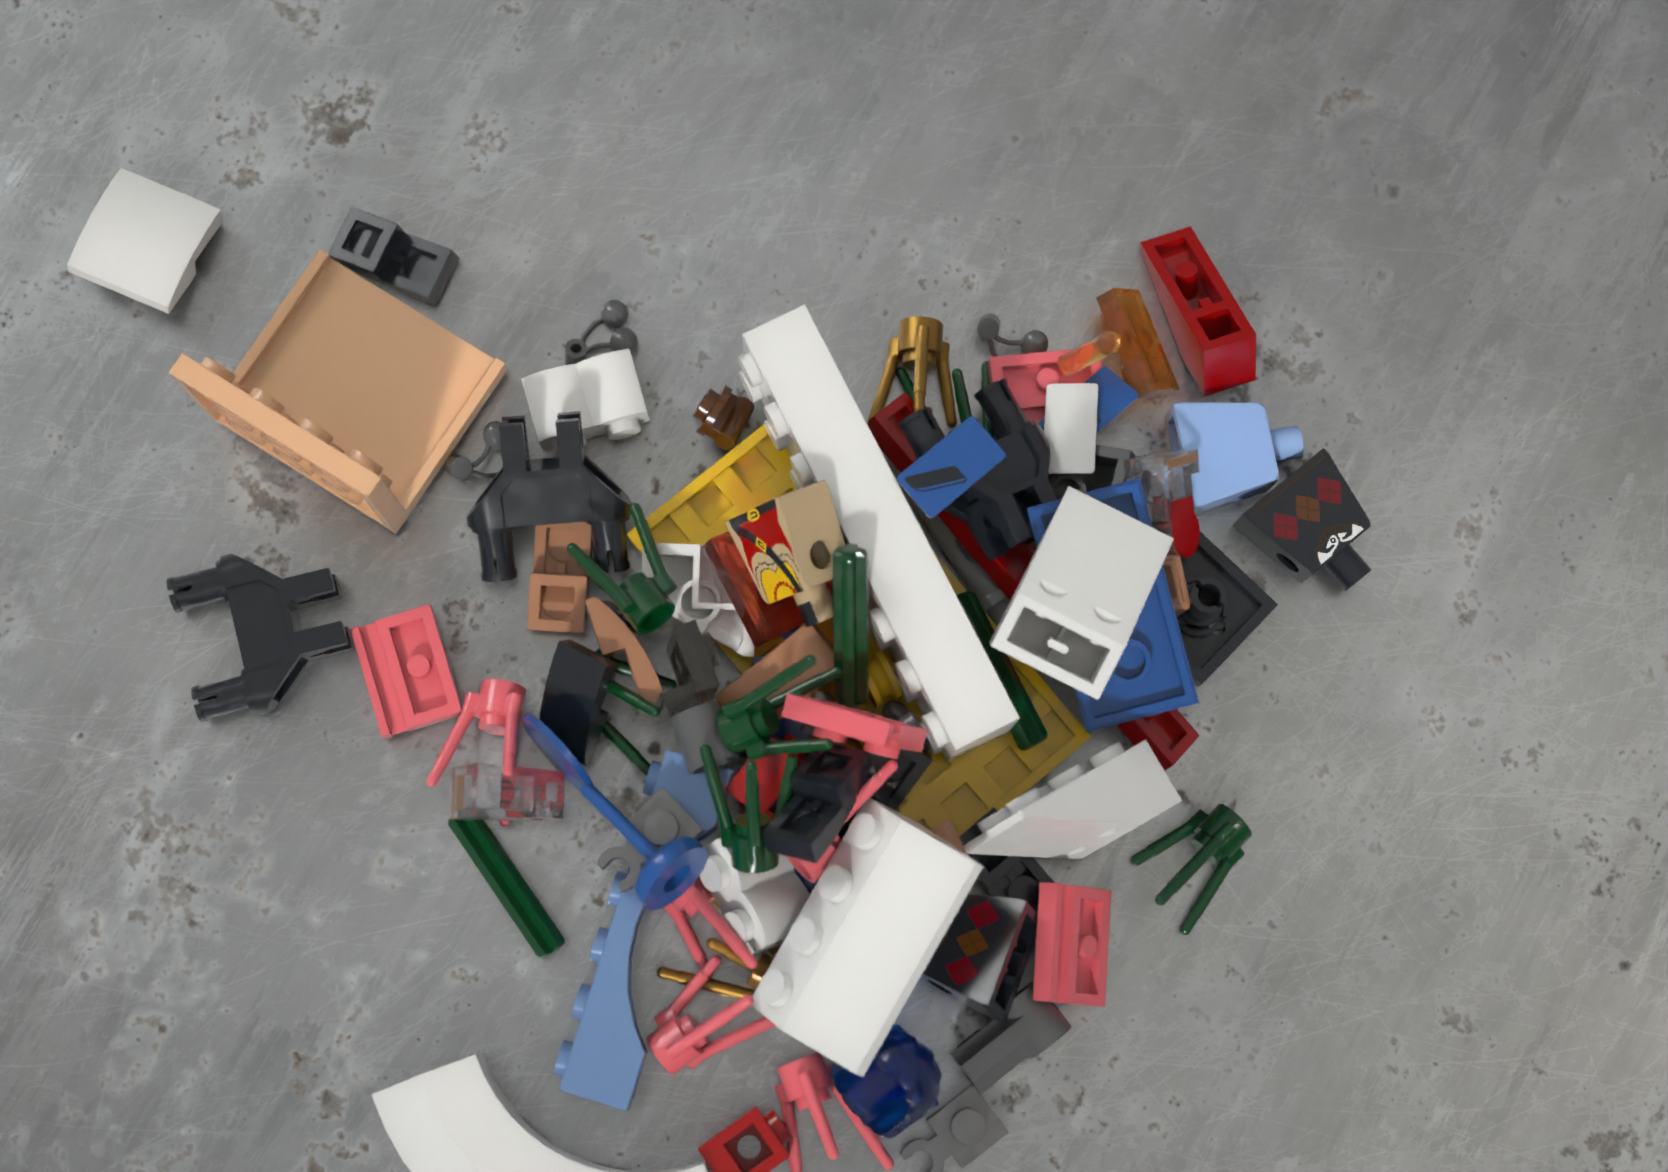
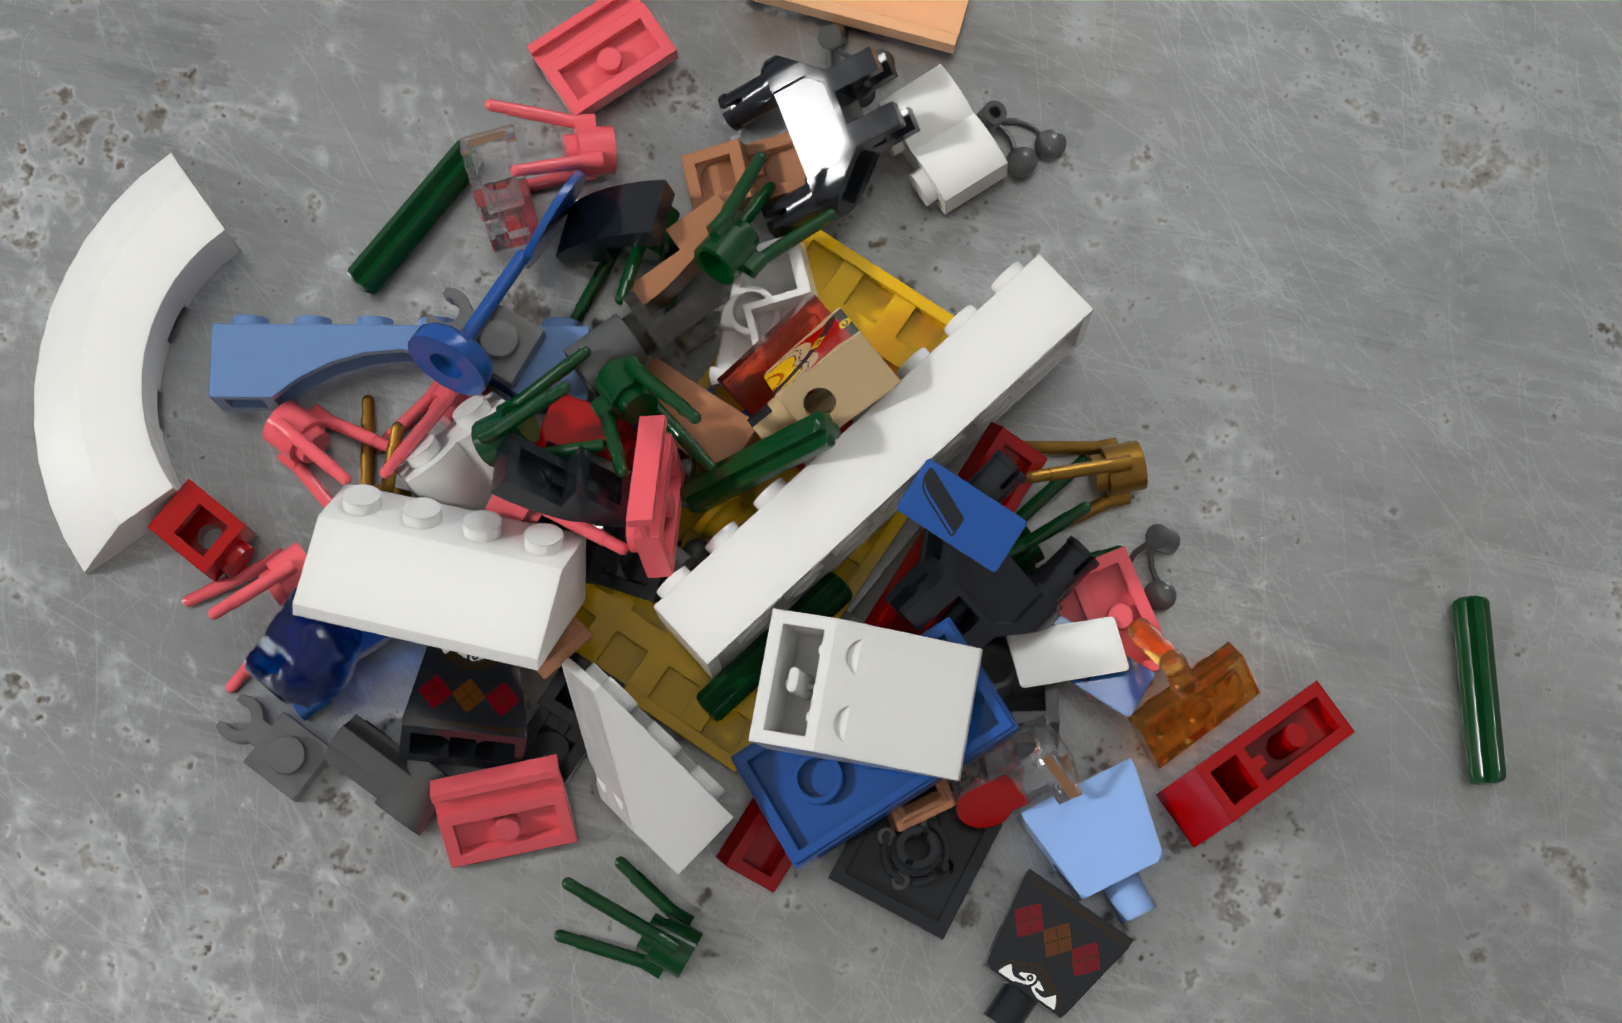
camera: 85 degrees right, 0 degrees up
reddish brown plate [692,385,755,450] -> none
none -> dark green axle [1452,596,1506,785]

